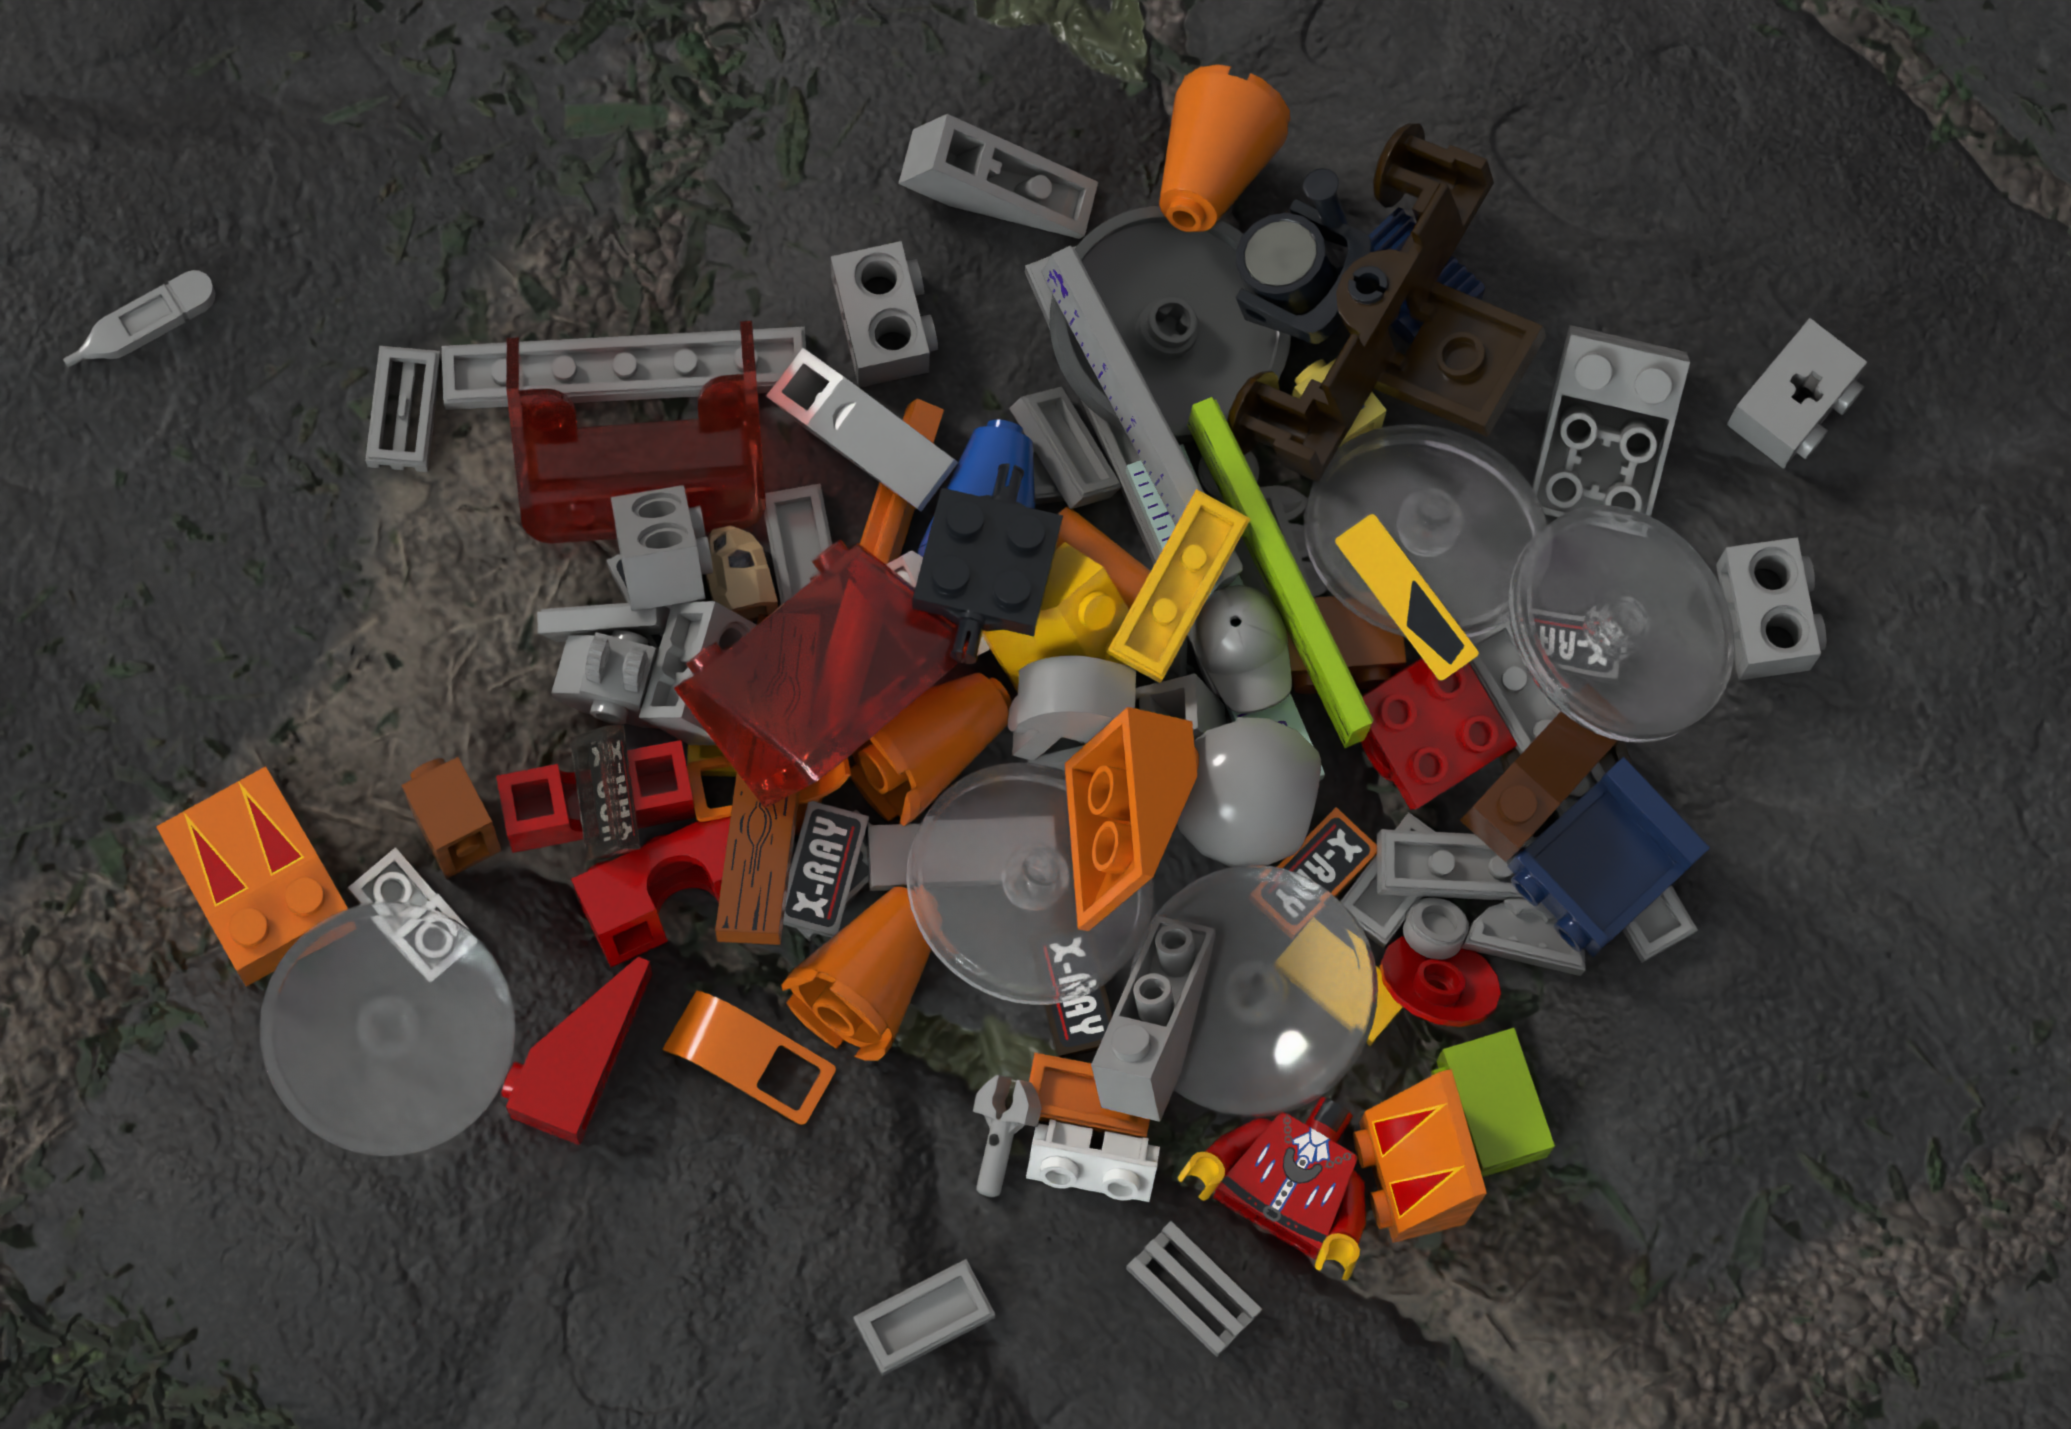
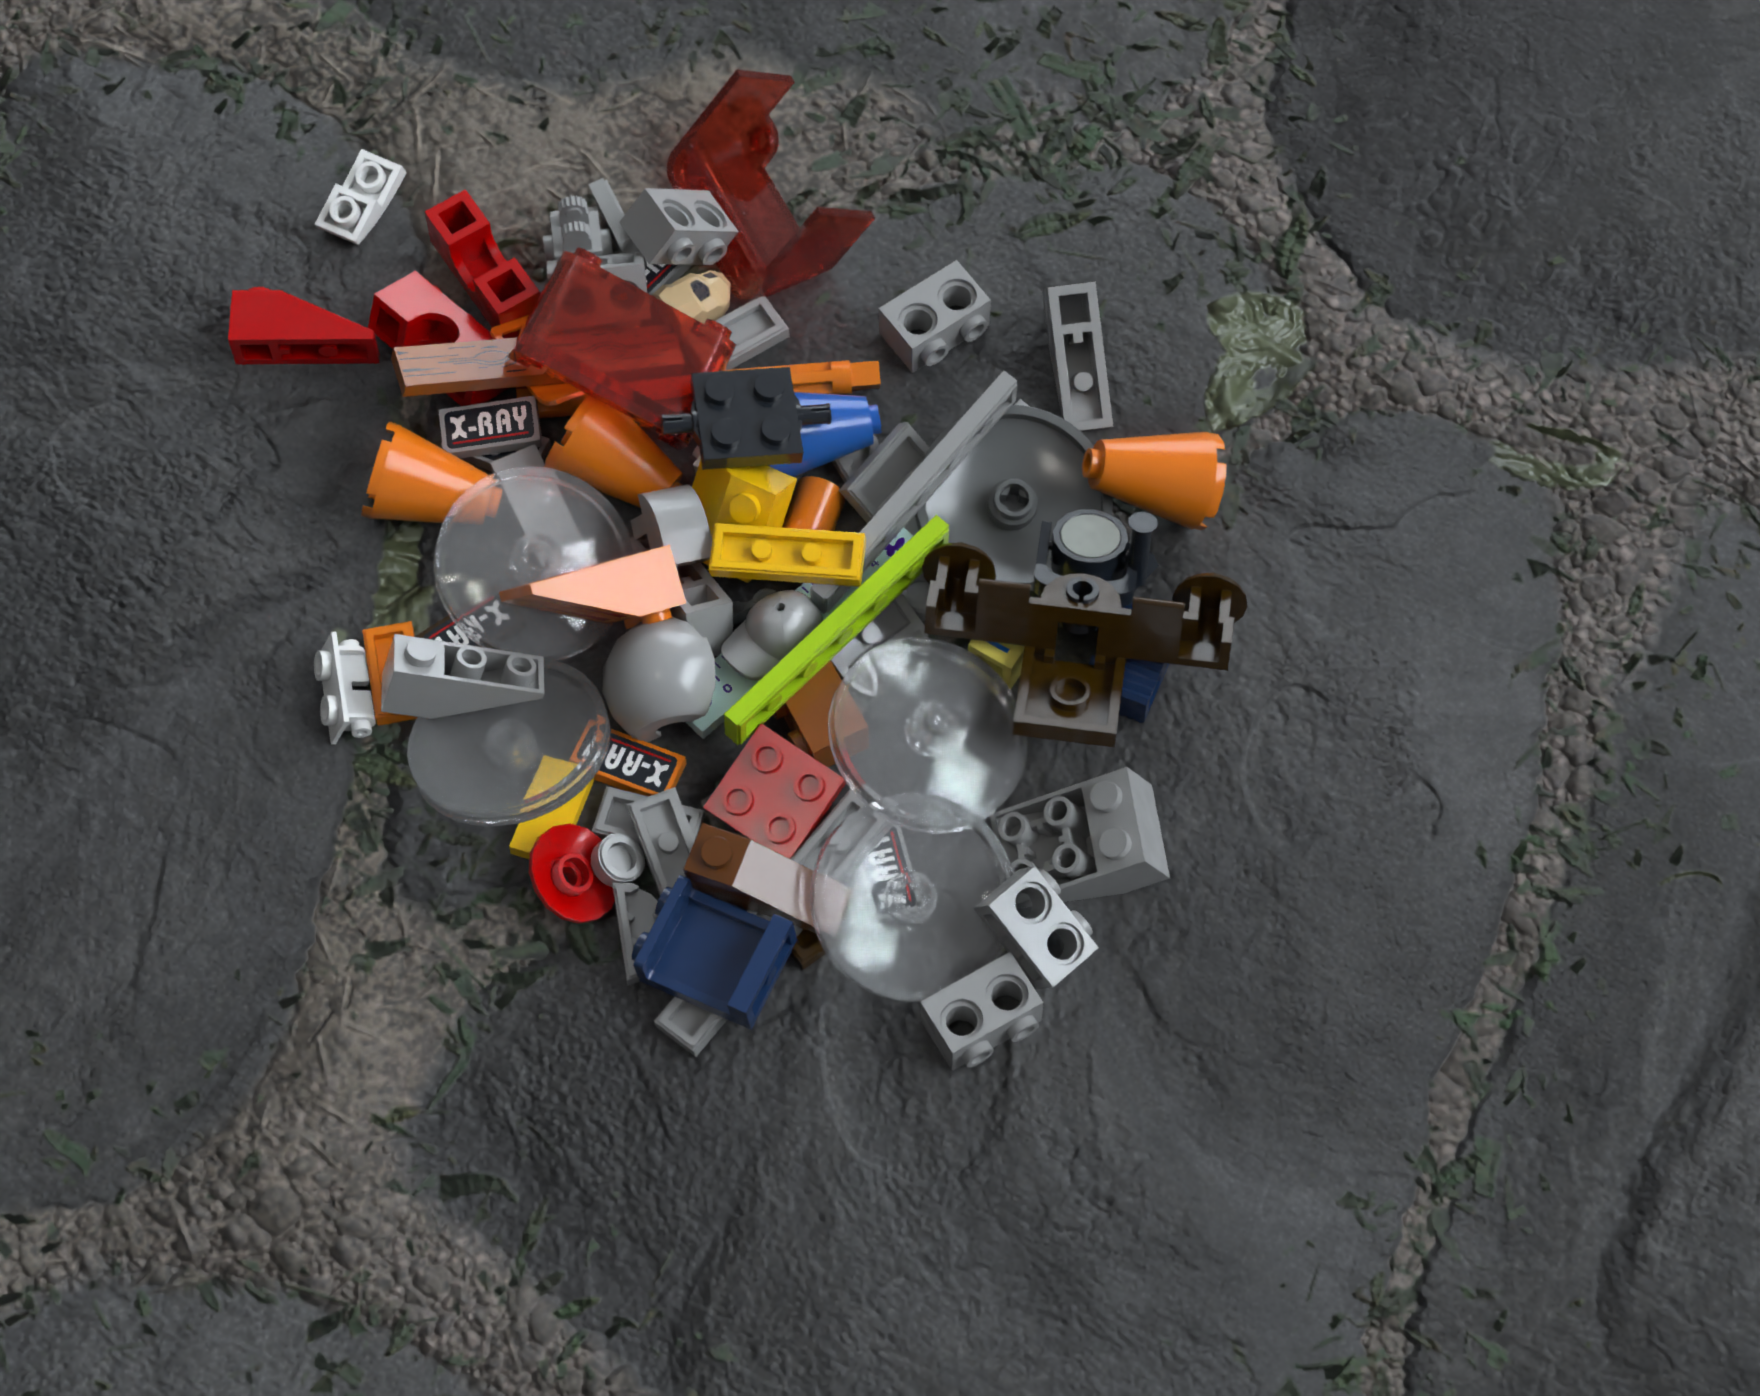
camera: 75 degrees right, 10 degrees down
orange slope [156,766,356,987] -> none
clear dish [260,901,515,1156] -> none
light grey tile [365,346,442,472] -> none
dark orange brick [401,757,502,879] -> none
light grey tile [442,327,806,410] -> none
clear smoke tile [570,725,640,861] -> none
orange piece [663,990,836,1125] -> none
light grey slope [766,348,958,511] -> none
light grey tile [853,1259,995,1376] -> none
light grey bar [972,1075,1042,1197] -> none
light grey tile [1126,1221,1262,1357] -> none
red torso [1178,1097,1366,1281] -> none
yellow sticker [1335,514,1479,681] -> none
orange slope [1353,1069,1487,1243] -> none
lime brick [1431,1028,1555,1177] -> none
light grey brick [1727,318,1867,469] -> none
none -> light grey brick [973,866,1099,989]

